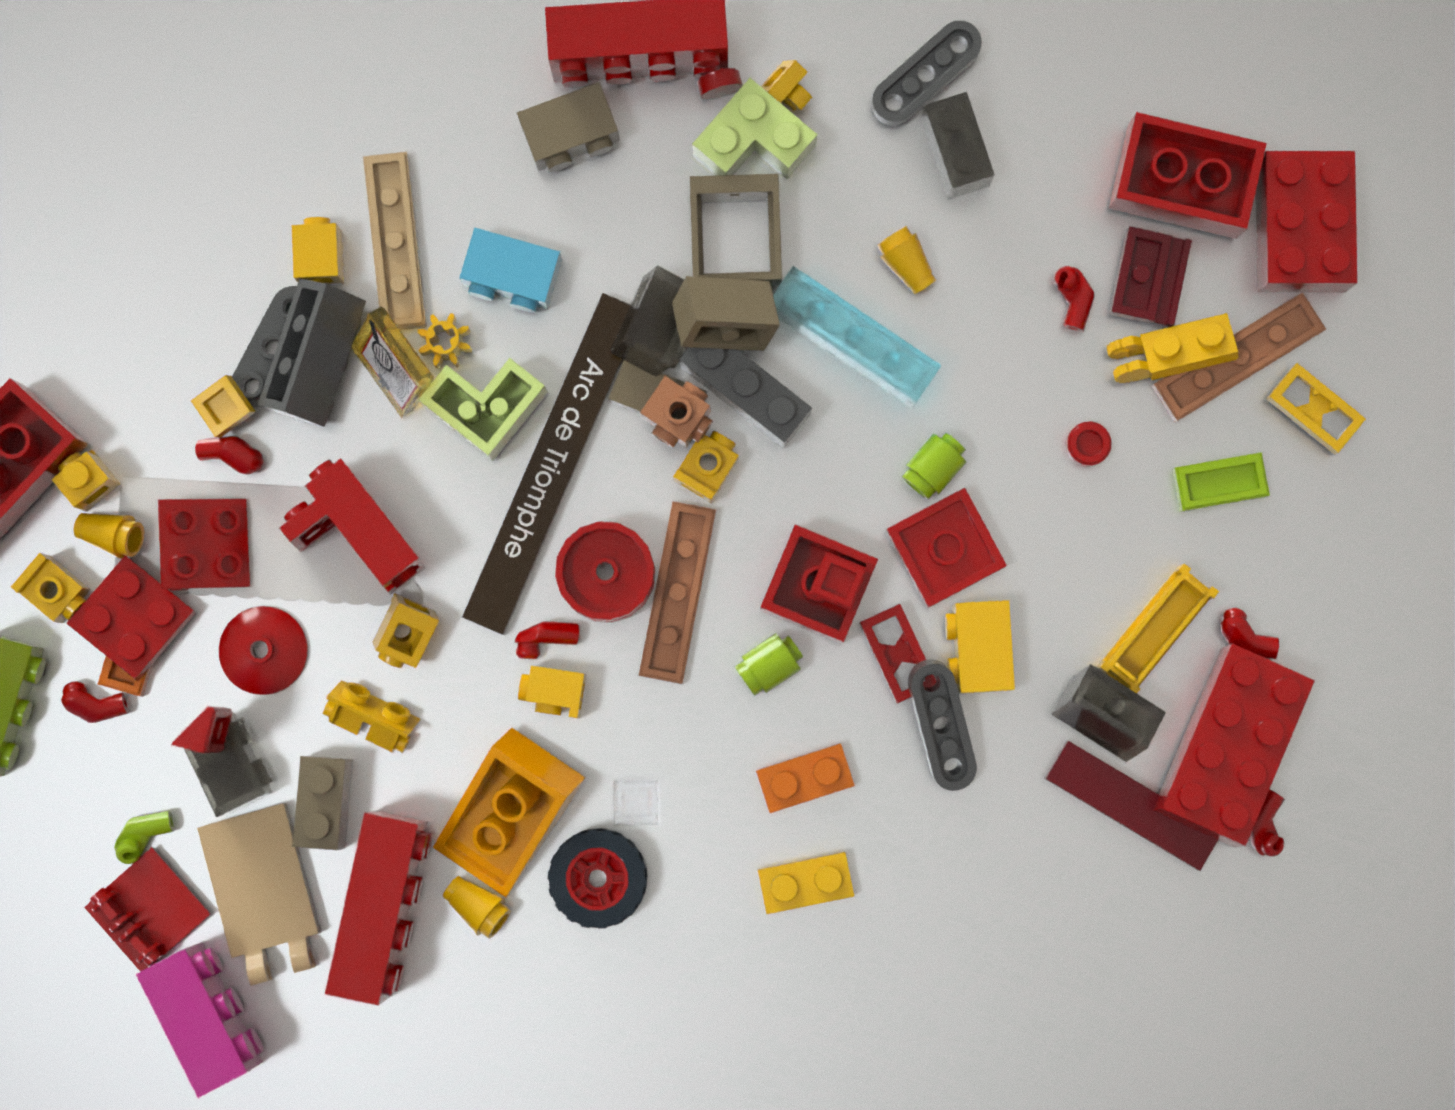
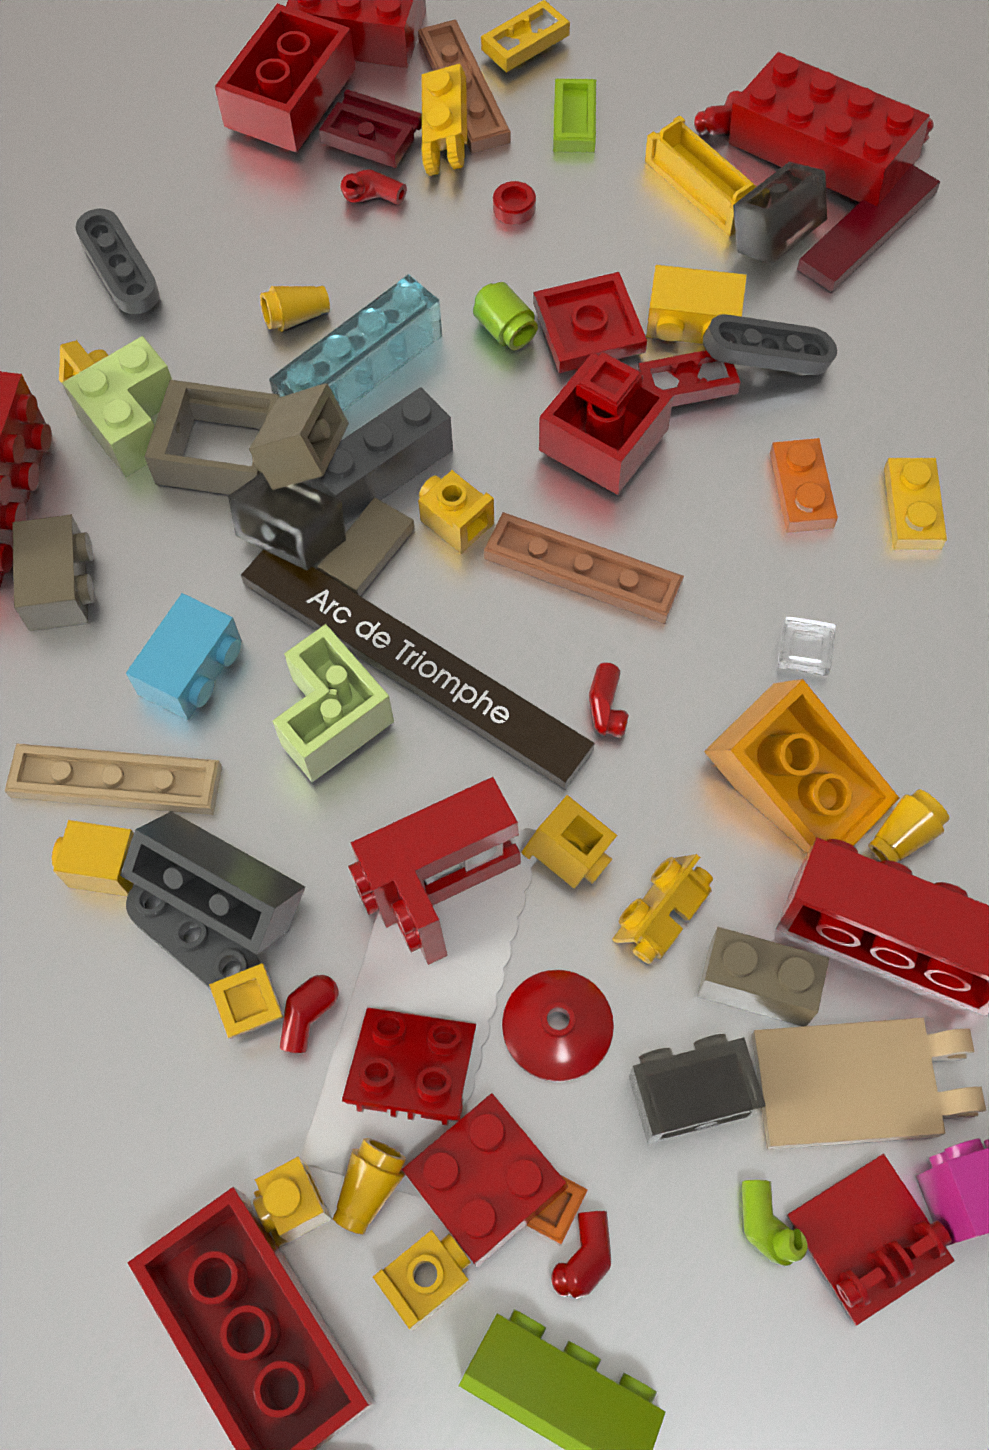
camera: 75 degrees left, 20 degrees down
red slope [171,706,233,753] -> none
tile [351,306,434,418] -> none
yellow gear [417,313,472,369] -> none
yellow brick [518,665,587,719] -> none
black wheel [547,828,648,929] -> none
red wheel [555,521,656,623] -> none
nougat brick [640,376,713,448] -> none
red tile [697,68,743,100] -> none
lime brick [734,633,803,696] -> none
clear smoke brick [921,92,995,200] -> none

